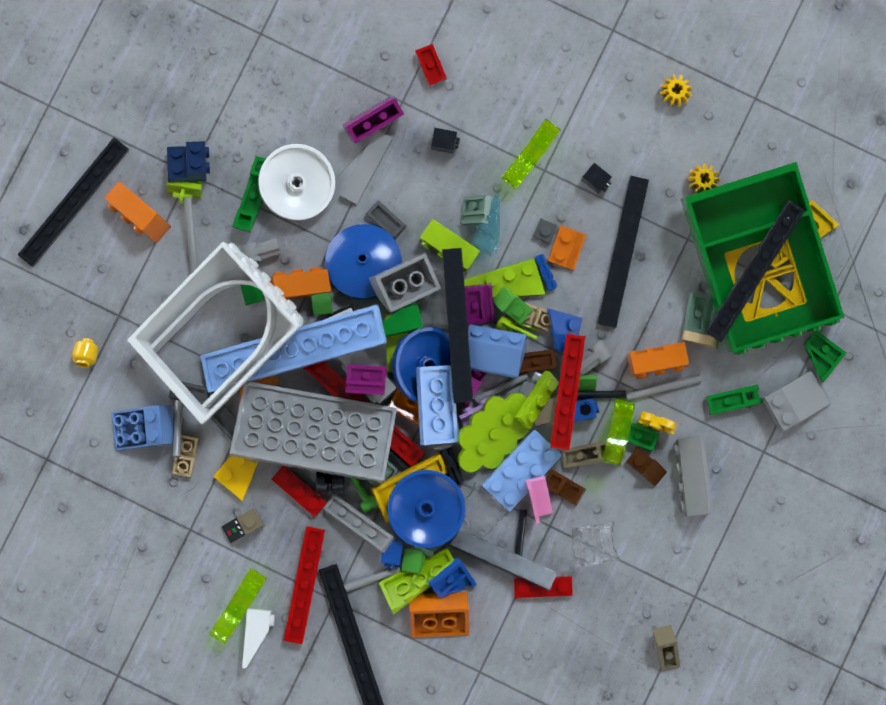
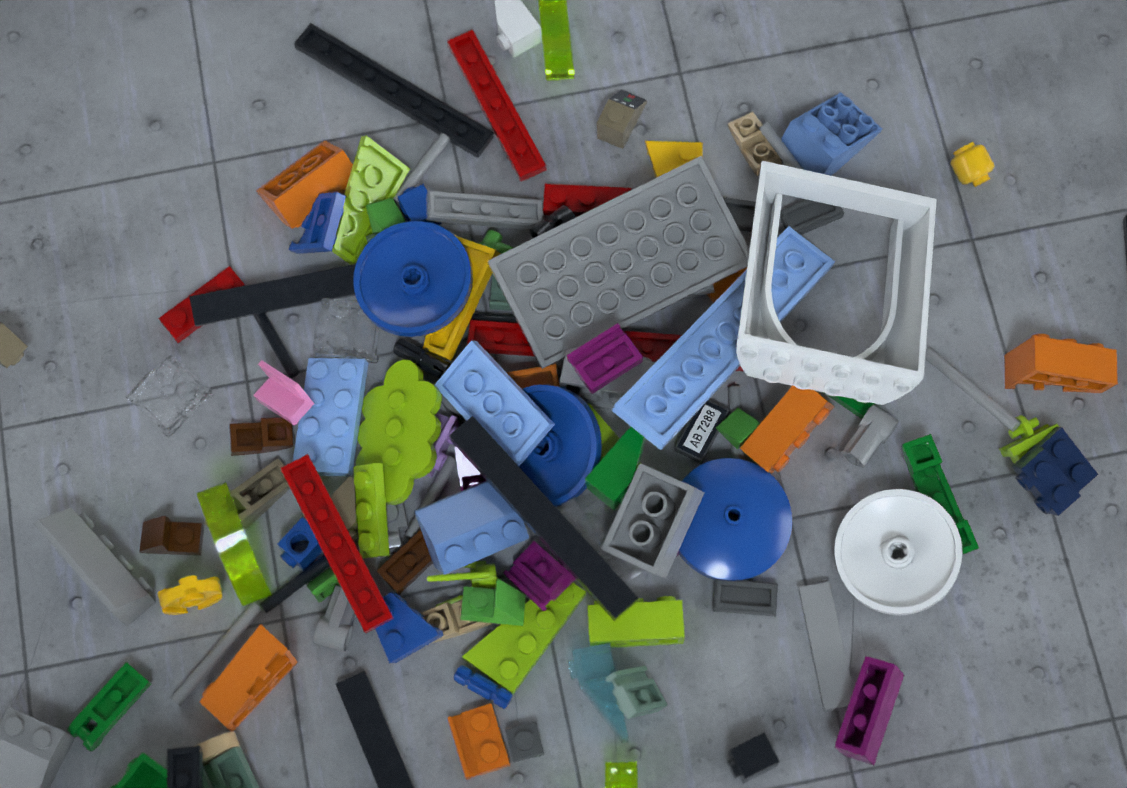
camera: 150 degrees right, 15 degrees down
green plate [616,419,660,451] -> none

